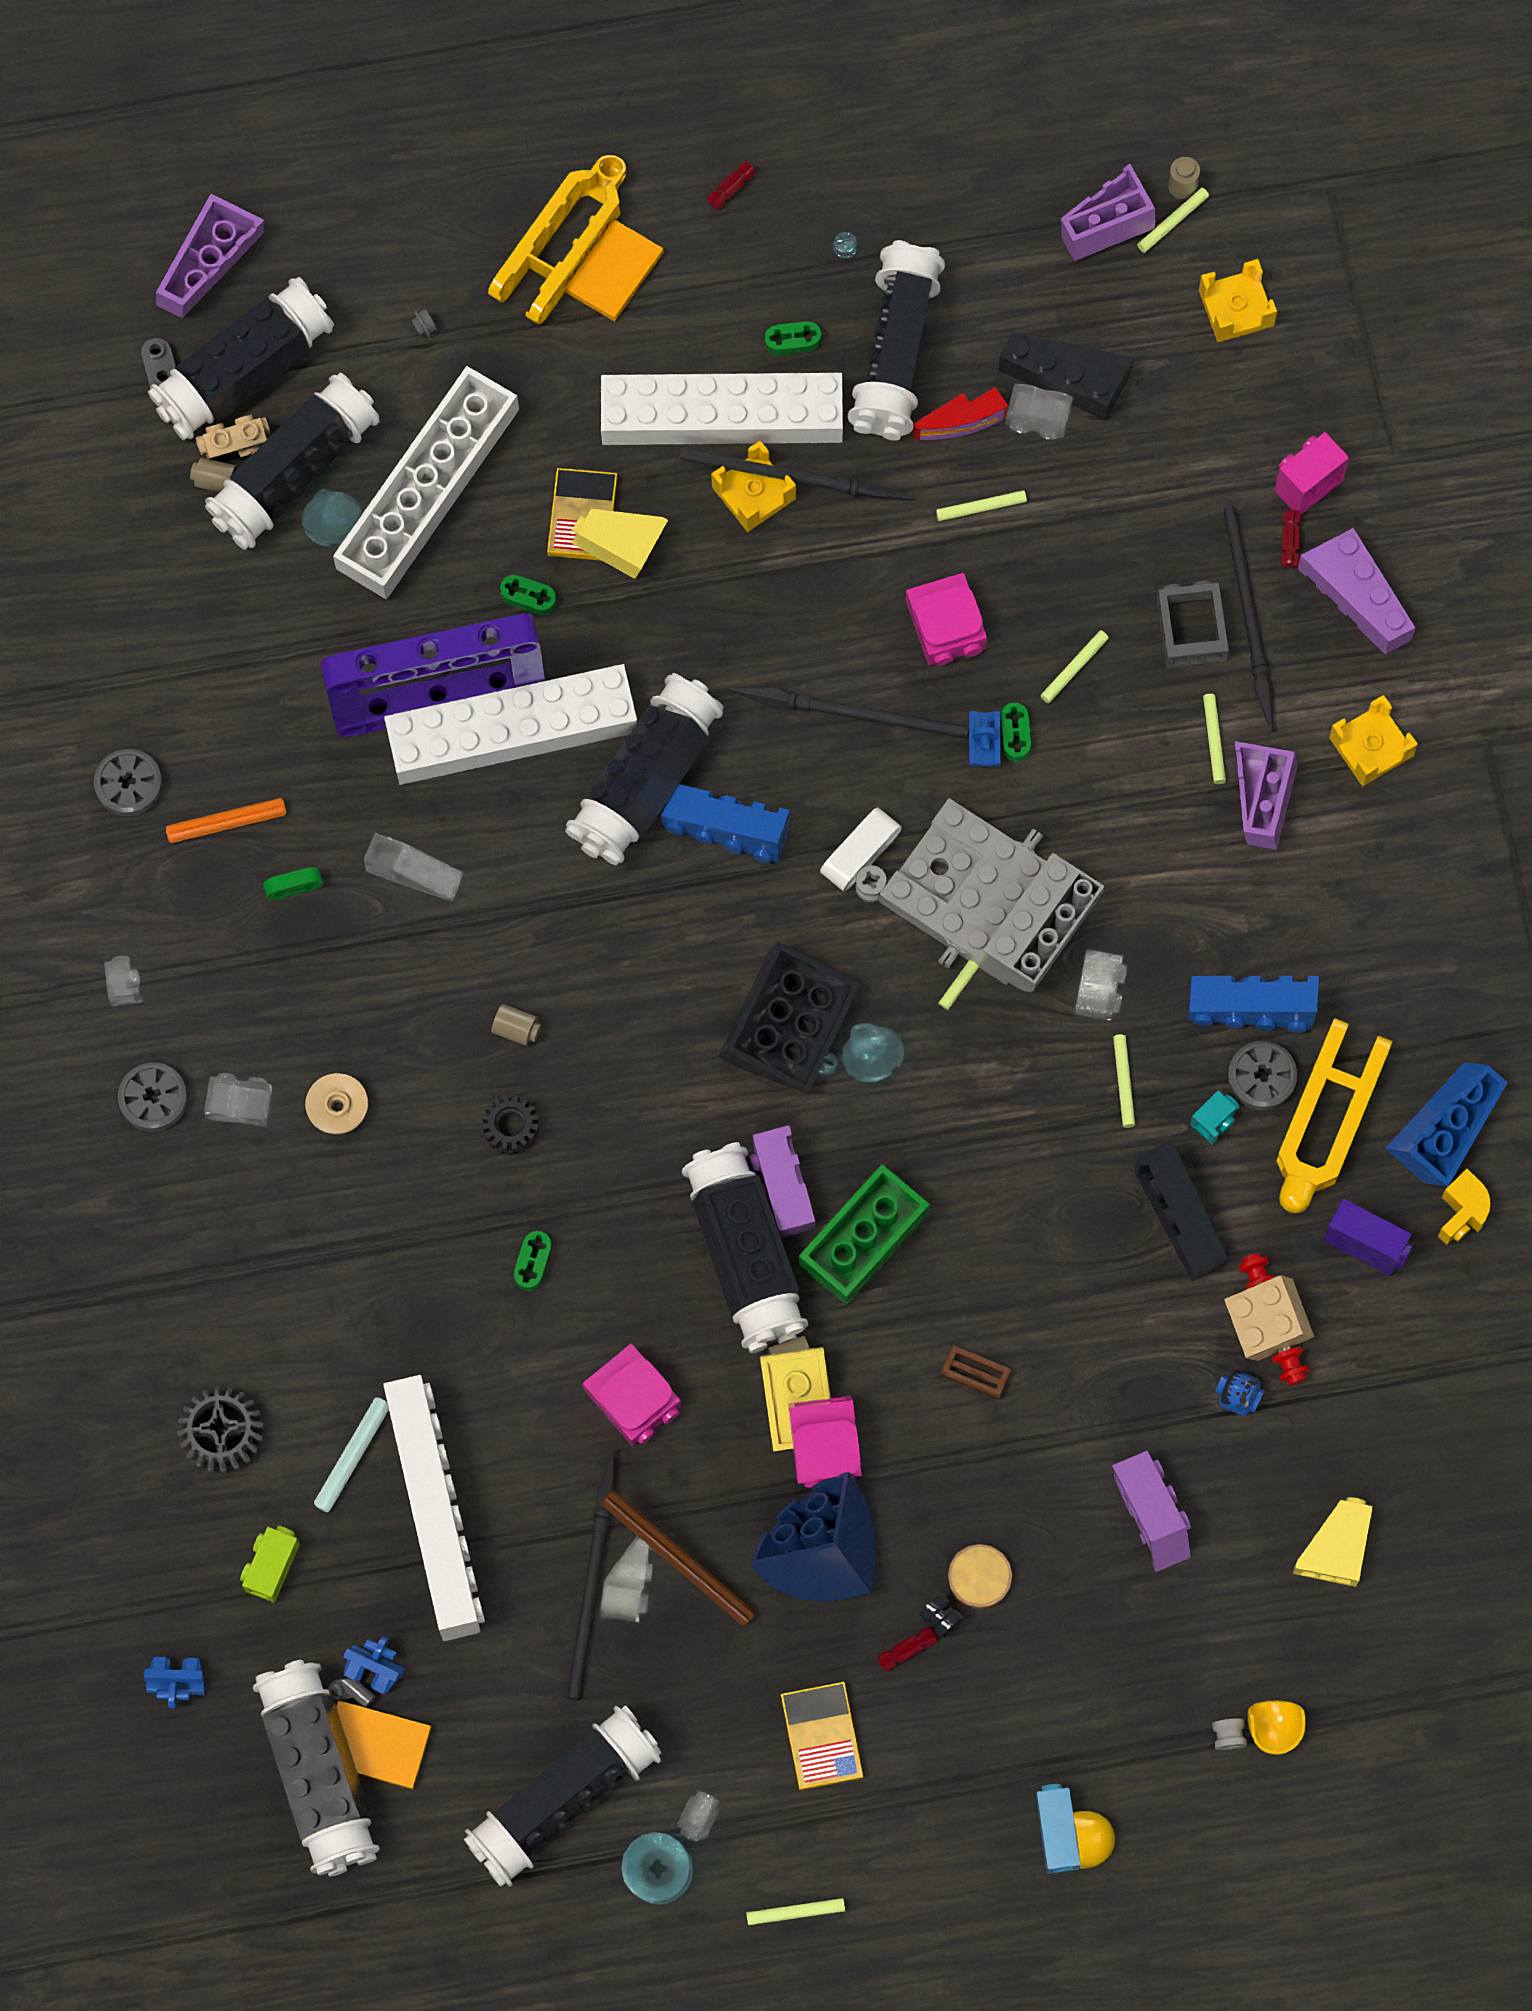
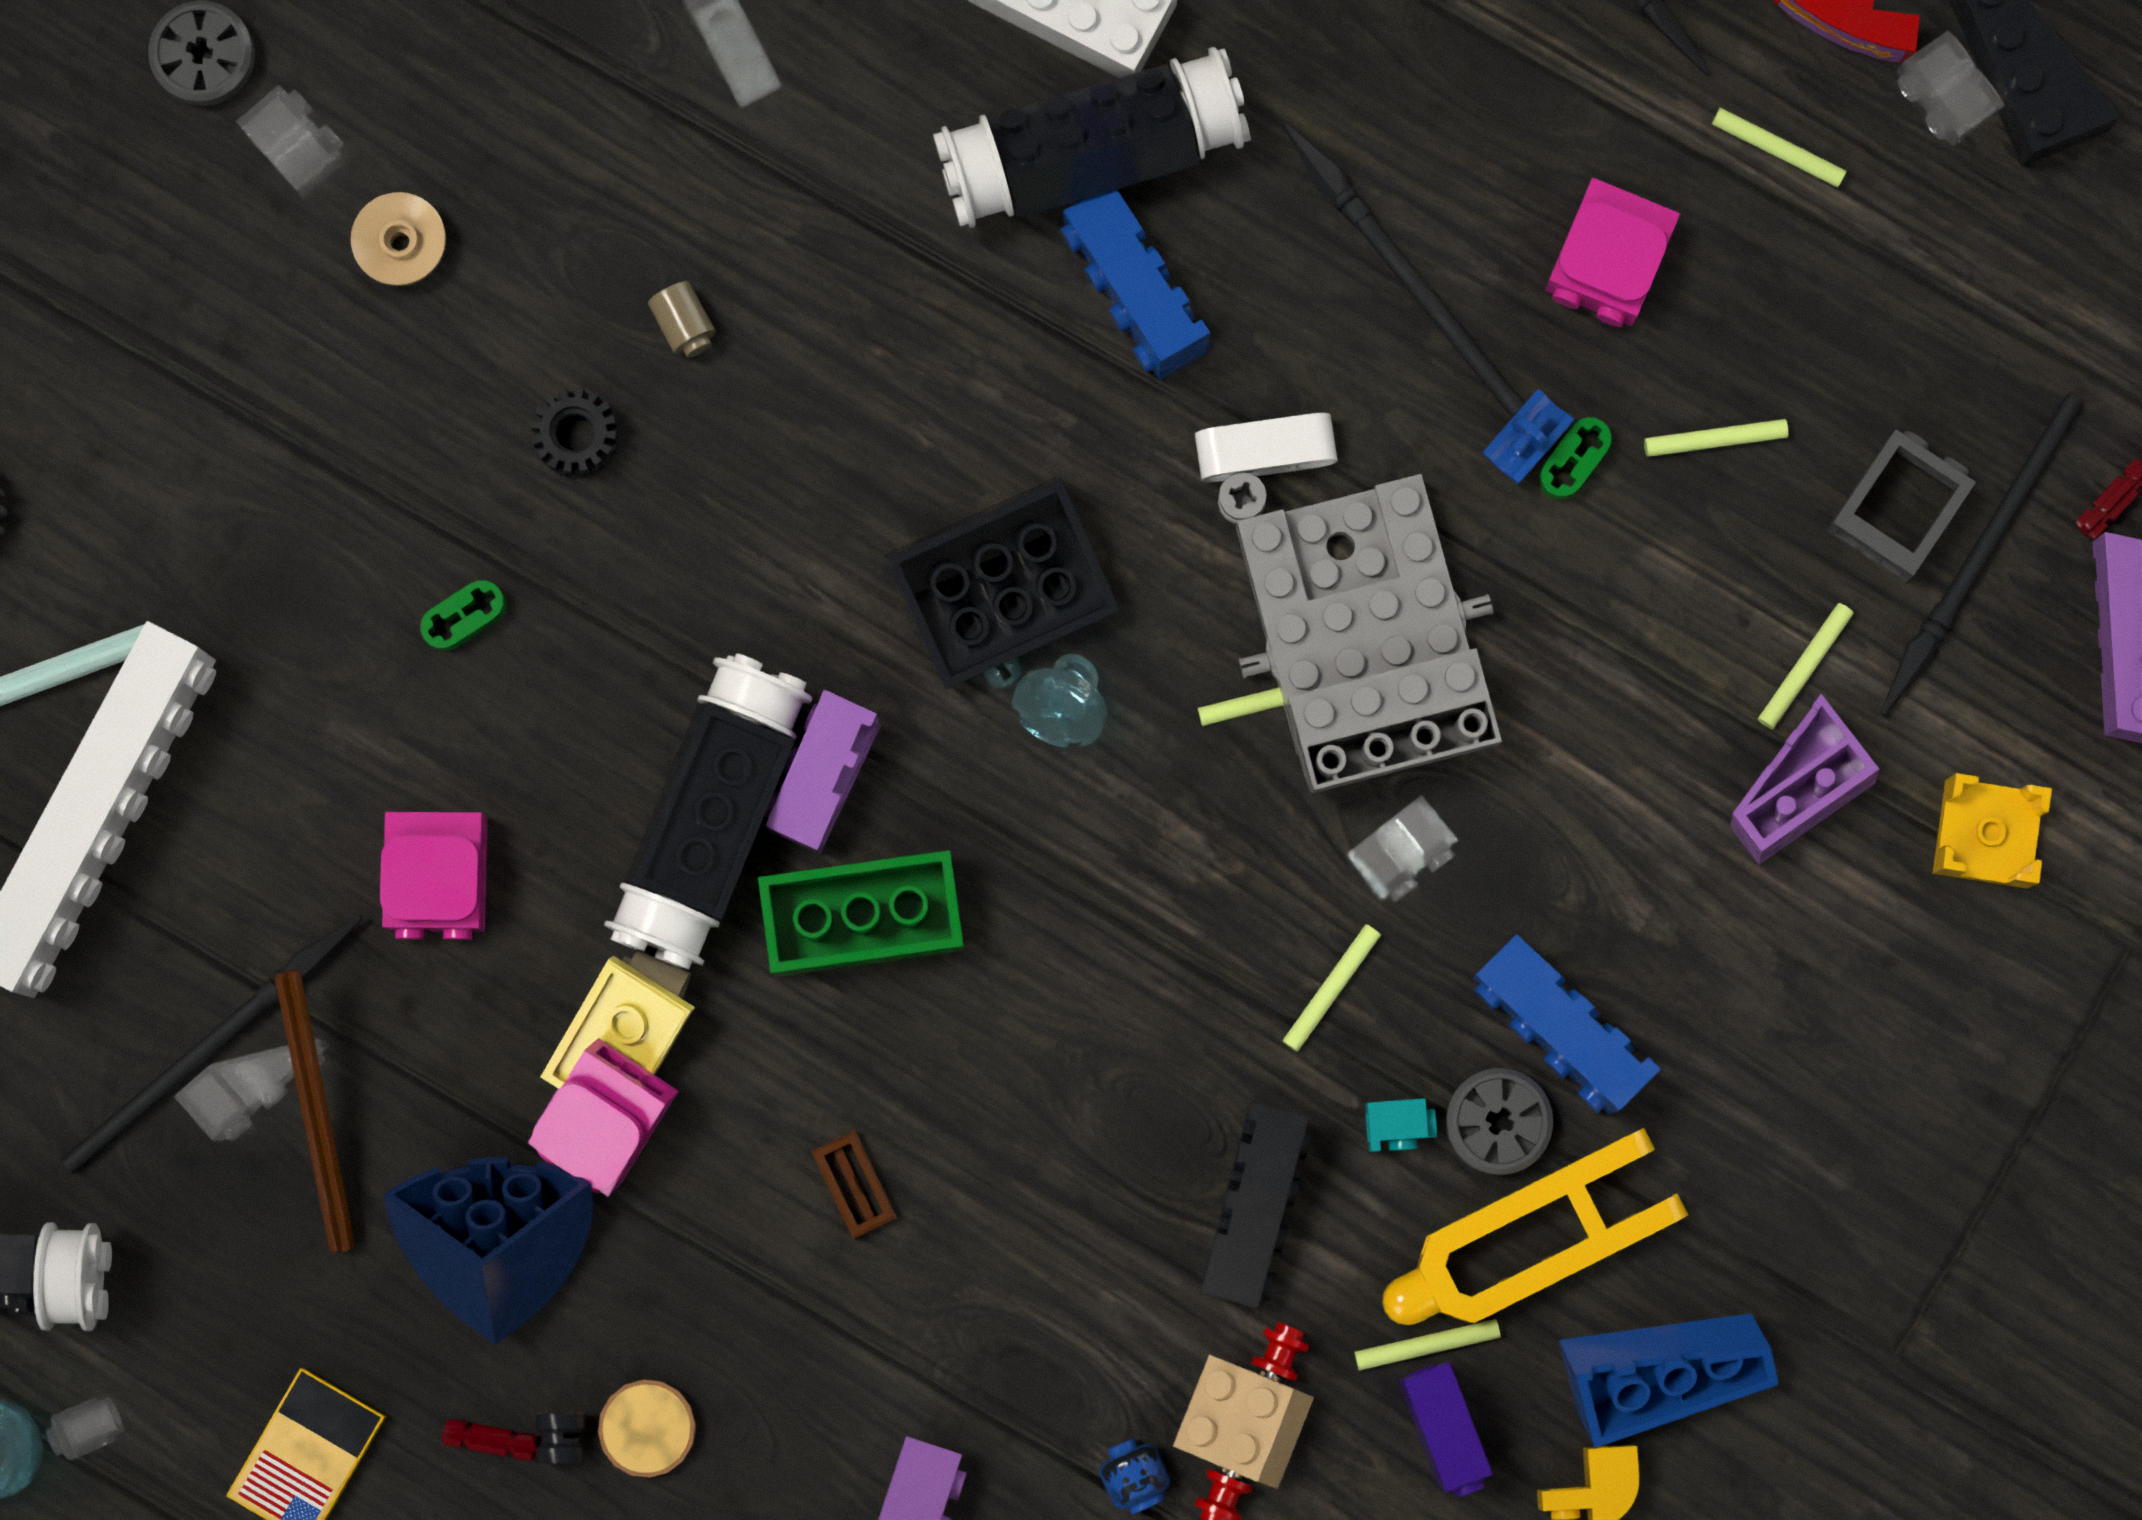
camera: 40 degrees right, 10 degrees up
none -> yellowish green bar [1354,1319,1501,1371]

